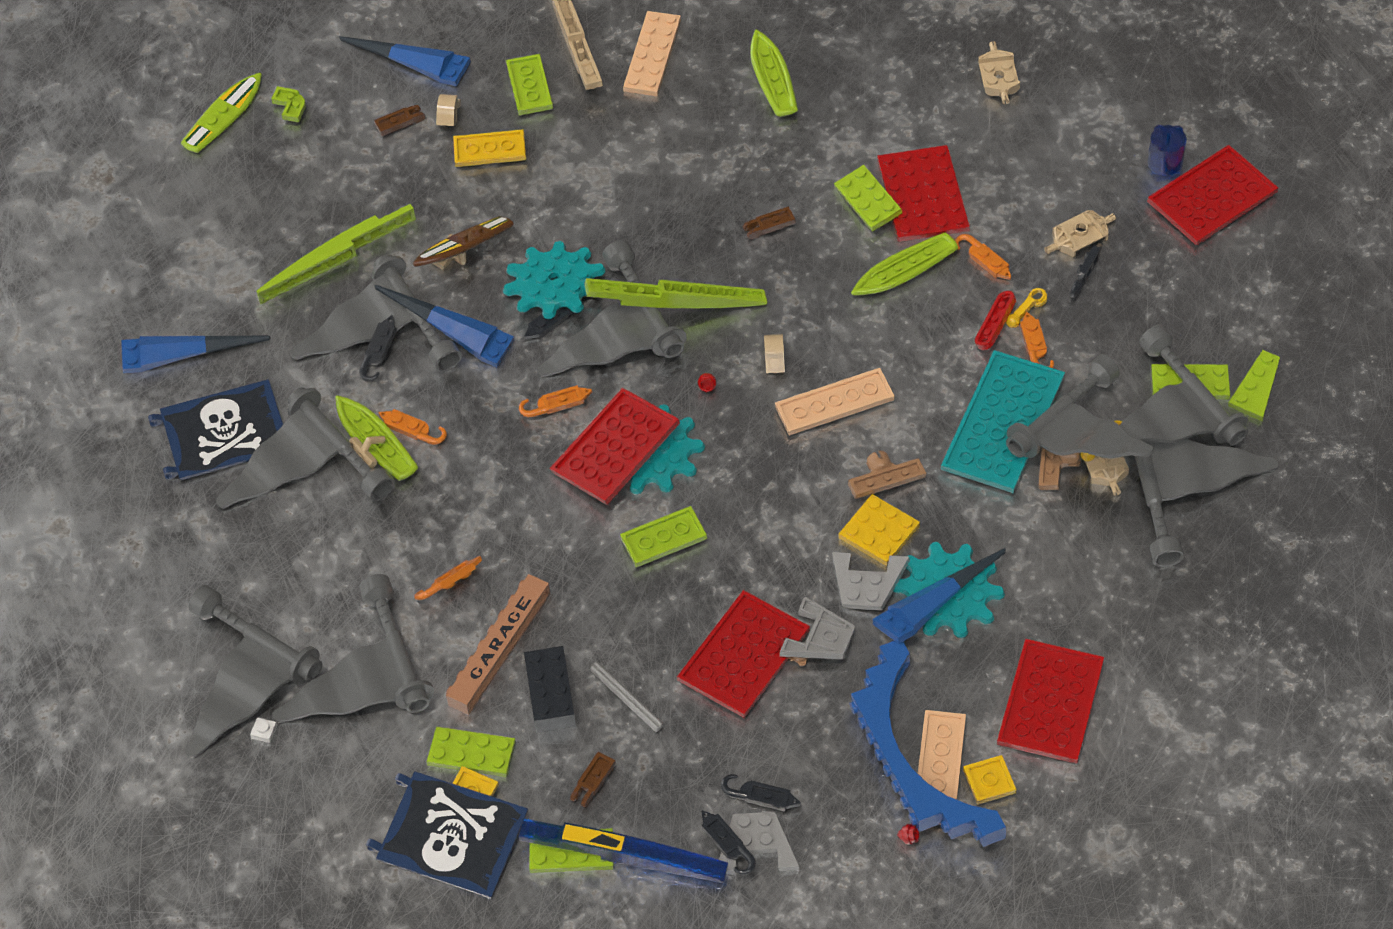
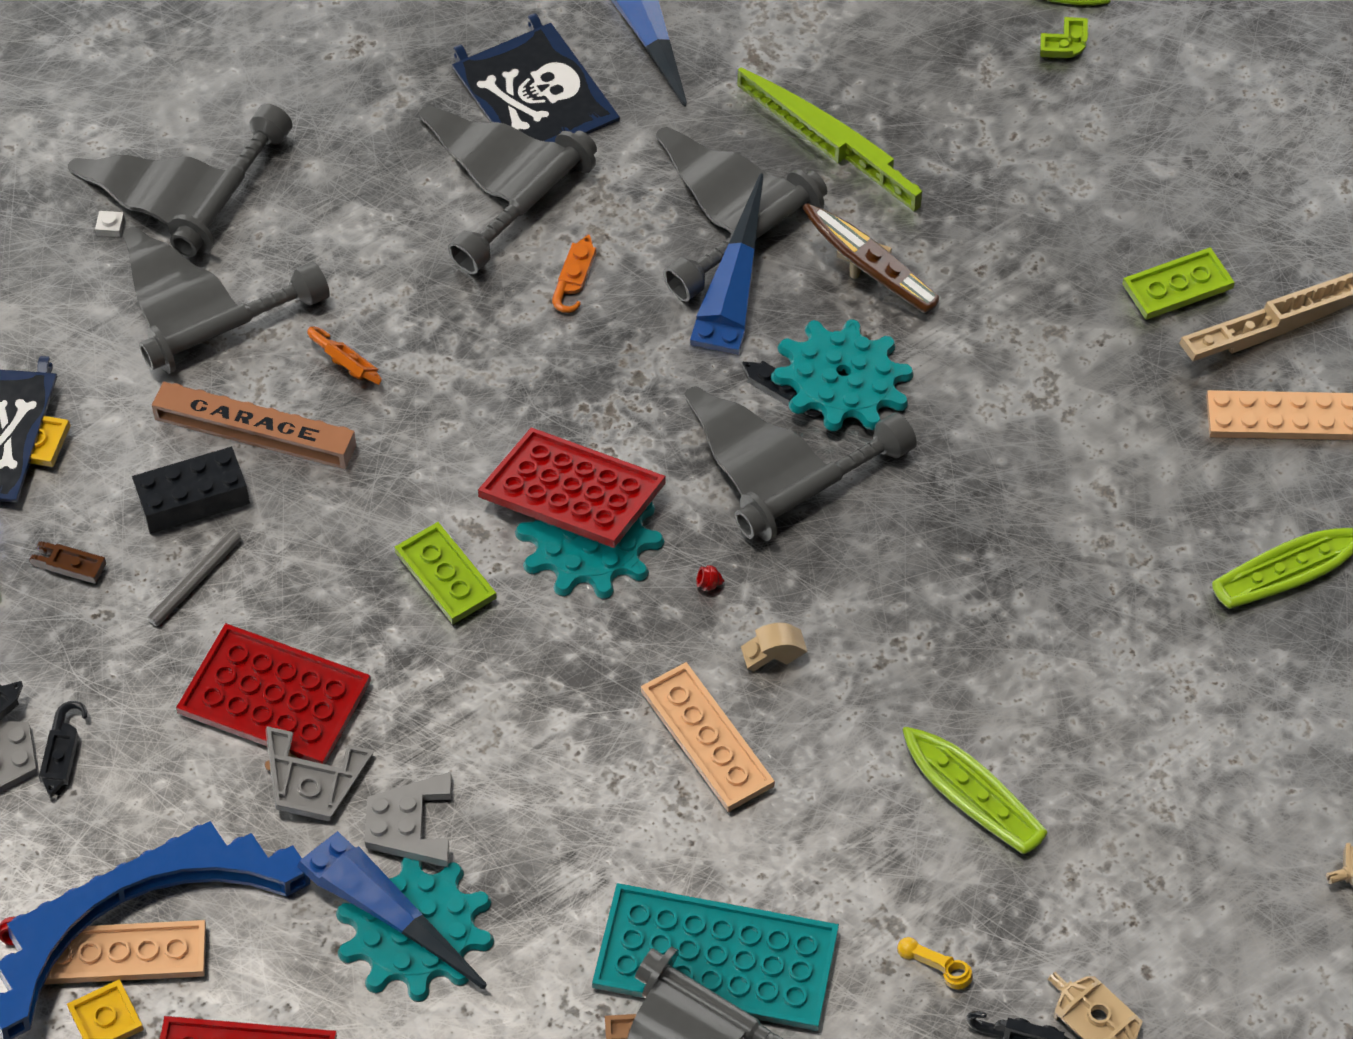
camera: 75 degrees right, 0 degrees up
lime piece [335,395,418,481] -> none
blue plate [339,36,471,86] -> none
tan plate [349,436,386,469] -> none
black plate [359,315,397,382] -> none
reddish brown hinge [374,105,425,136] -> none
lime plate [427,726,516,778] -> none
tan brick [436,94,461,126] -> none
yellow plate [453,129,526,167] -> none
orange plate [519,385,592,418] -> none
lime slope [584,278,767,308] -> none
reddish brown hinge [742,206,796,240] -> none
lime plate [834,165,902,232] -> none
yellow plate [838,494,920,566] -> none
medium nougat plate [848,450,926,499] -> none
red plate [877,145,970,242] -> none
orange plate [955,234,1011,280] -> none
red plate [975,291,1016,350] -> none
orange plate [1020,312,1054,368] -> none

